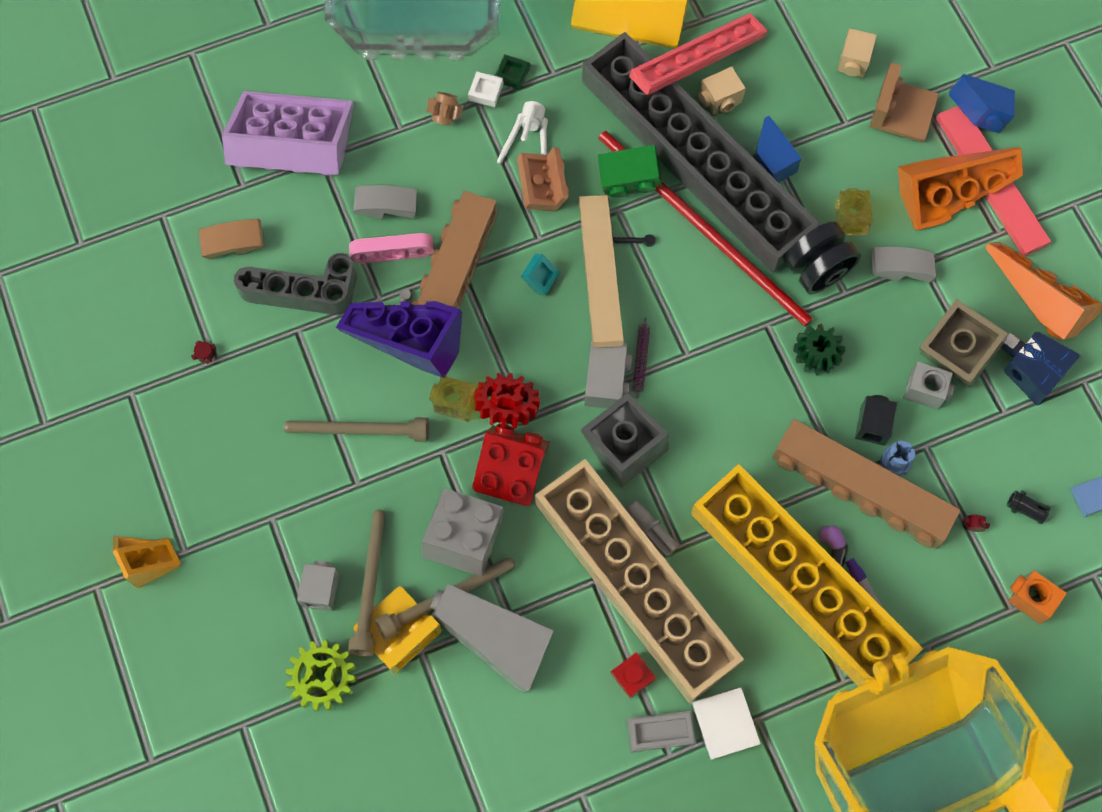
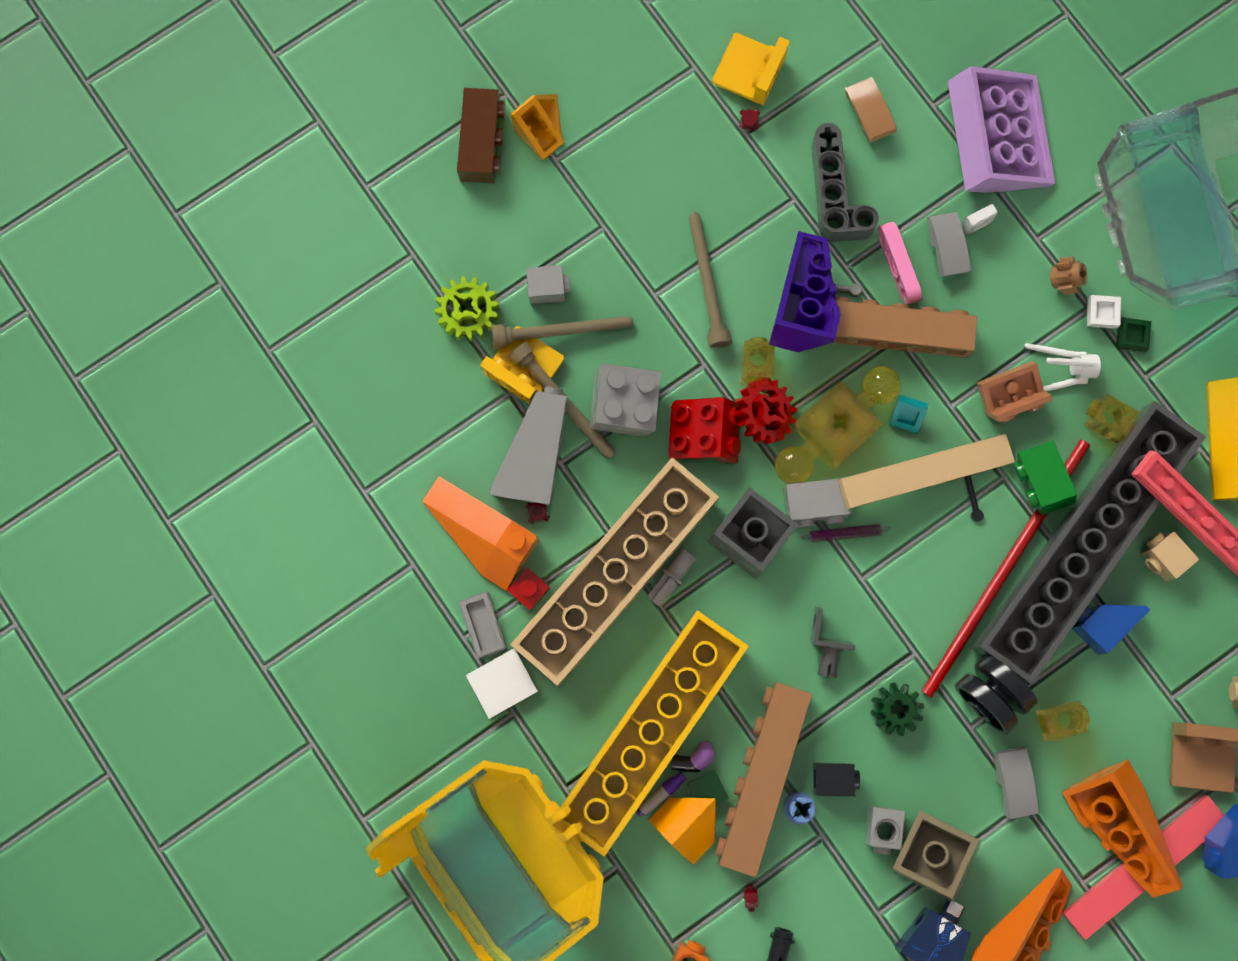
camera: 80 degrees right, 10 degrees up
none -> orange wedge [422,477,539,591]
none -> reddish brown brick [457,88,506,183]
none -> dark red piece [526,502,550,524]
none -> light orange slope [648,797,716,865]
none -> dark green tile [687,770,729,805]
none -> yellow bracket [712,33,790,106]
none -> clear yellow brick [775,366,901,484]
none -> dark grey bracket [810,606,855,678]
none -> white tile [962,203,998,235]
none -> clear yellow brick [1085,394,1140,443]

